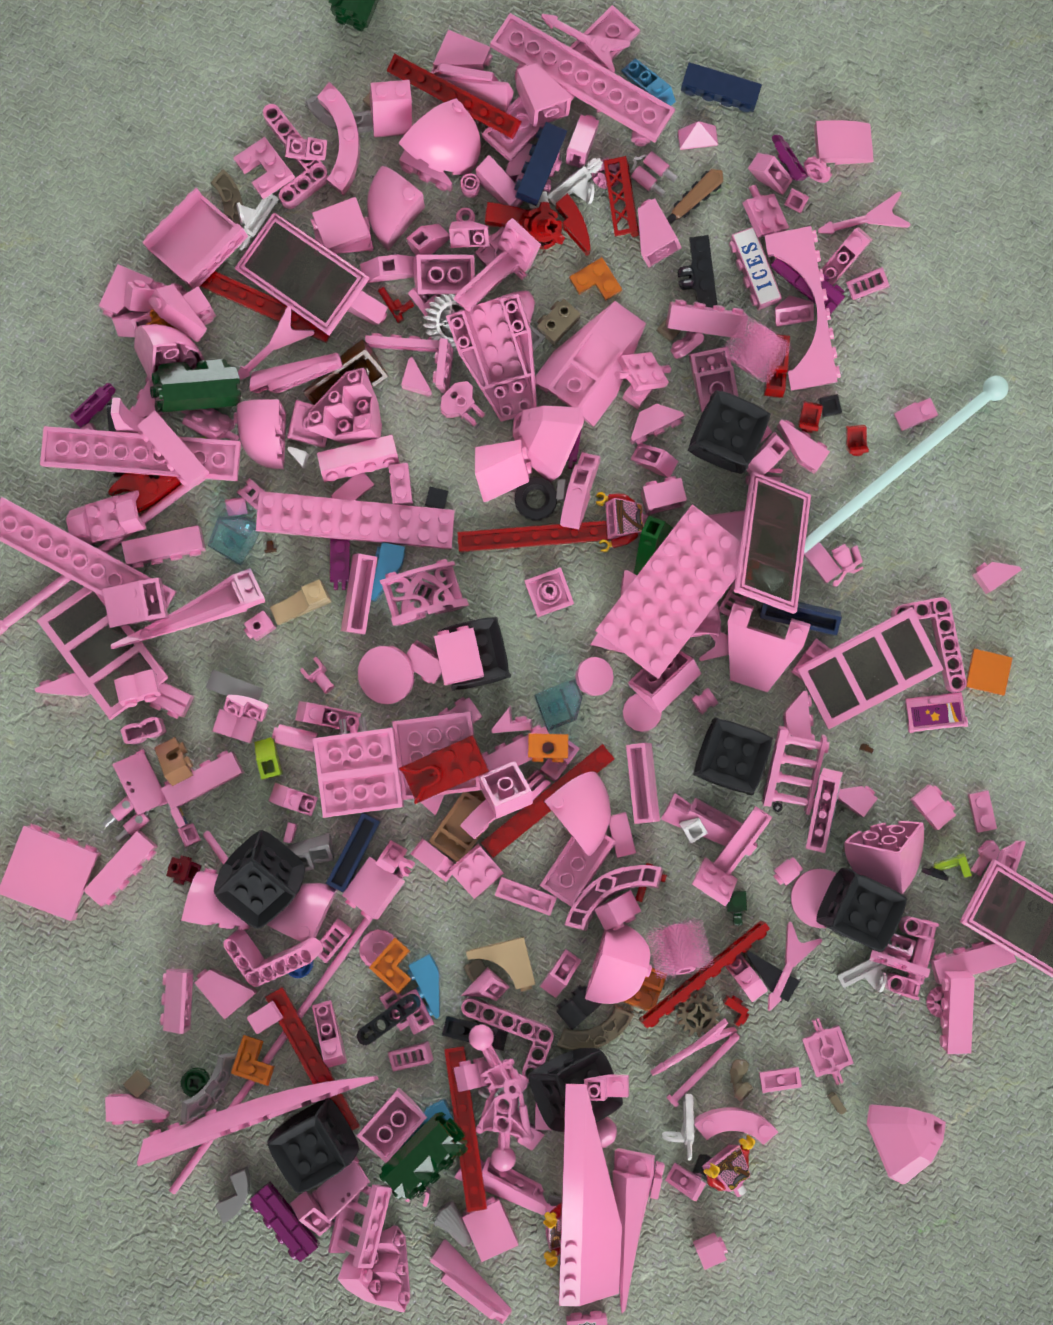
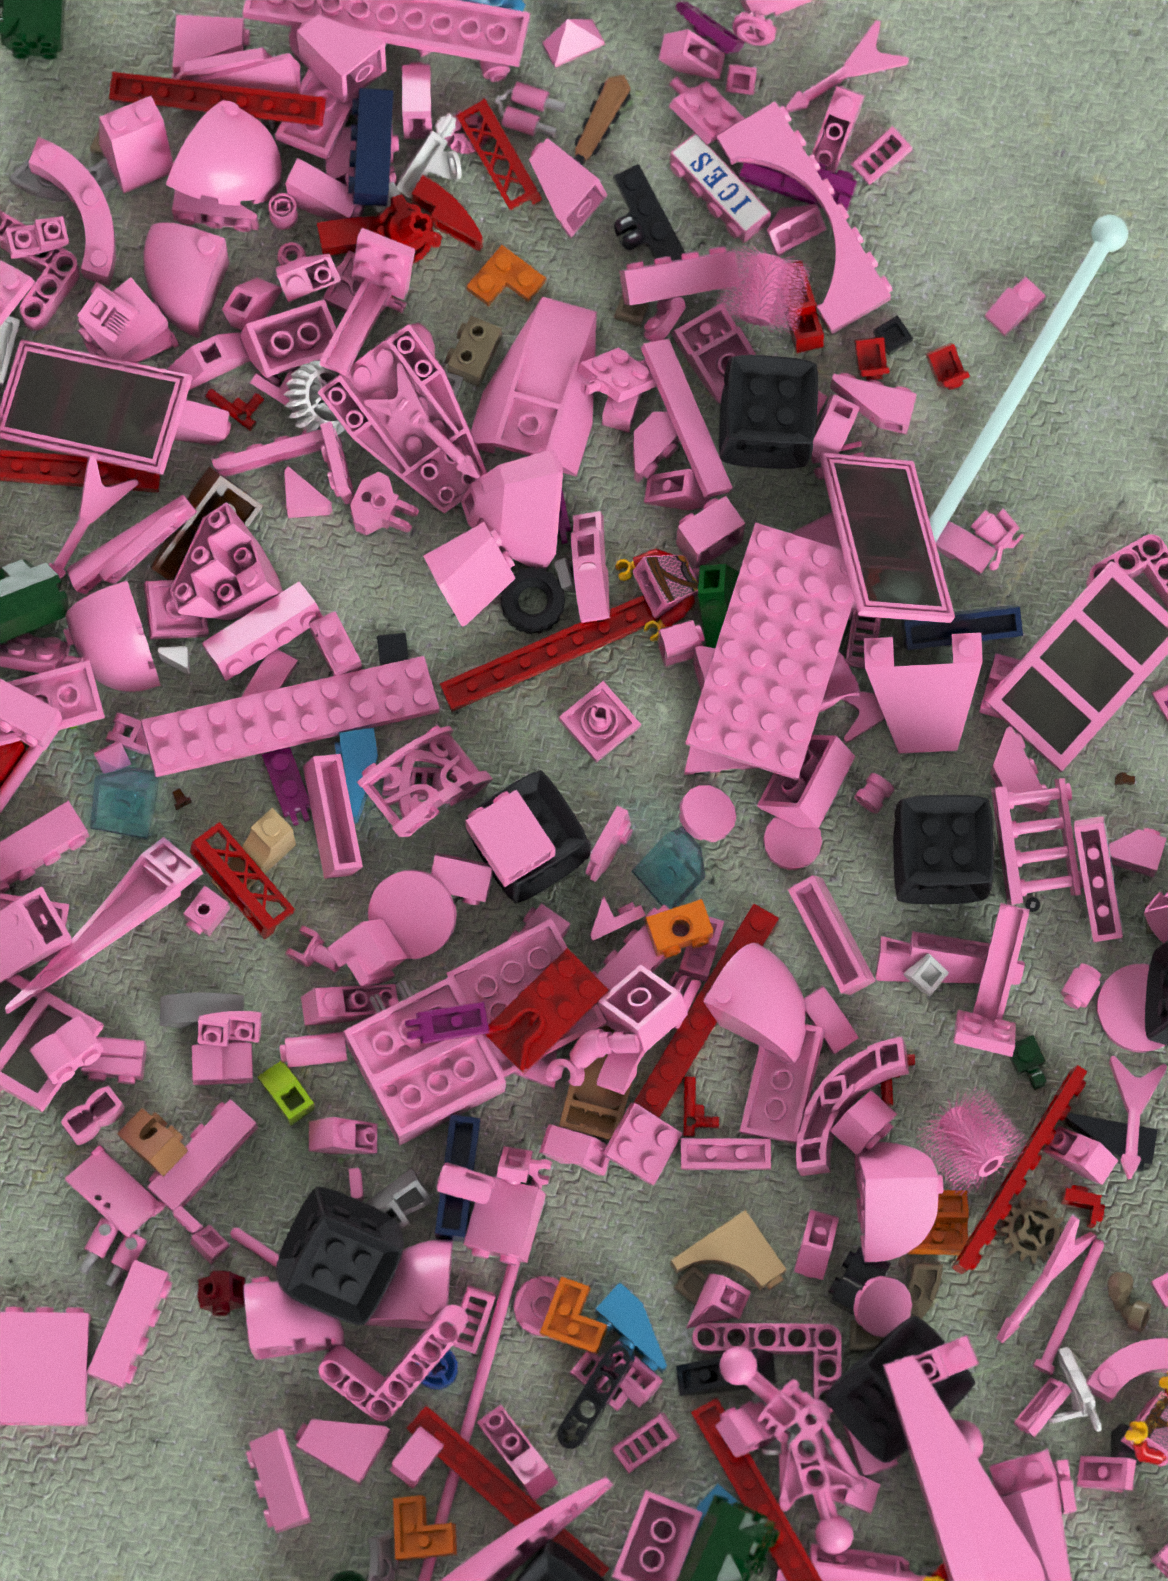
camera: 20 degrees left, 10 degrees down
none -> bright pink piece [77,282,140,342]
none -> red fence [190,822,295,940]
none -> bright pink plate [327,919,407,987]
none -> bright pink piece [364,363,480,478]
none -> magenta hinge [405,1002,489,1044]
none -> bright pink arm [437,1163,495,1204]
none -> bright pink piece [545,1029,640,1086]
none -> bright pink plate [585,805,633,882]
none -> bright pink tile [641,339,733,498]
none -> bright pink brick [658,620,704,667]
none -> red hose [683,1077,719,1137]
none -> bright pink tile [853,1276,912,1337]
none -> bright pink tile [1013,1377,1072,1437]

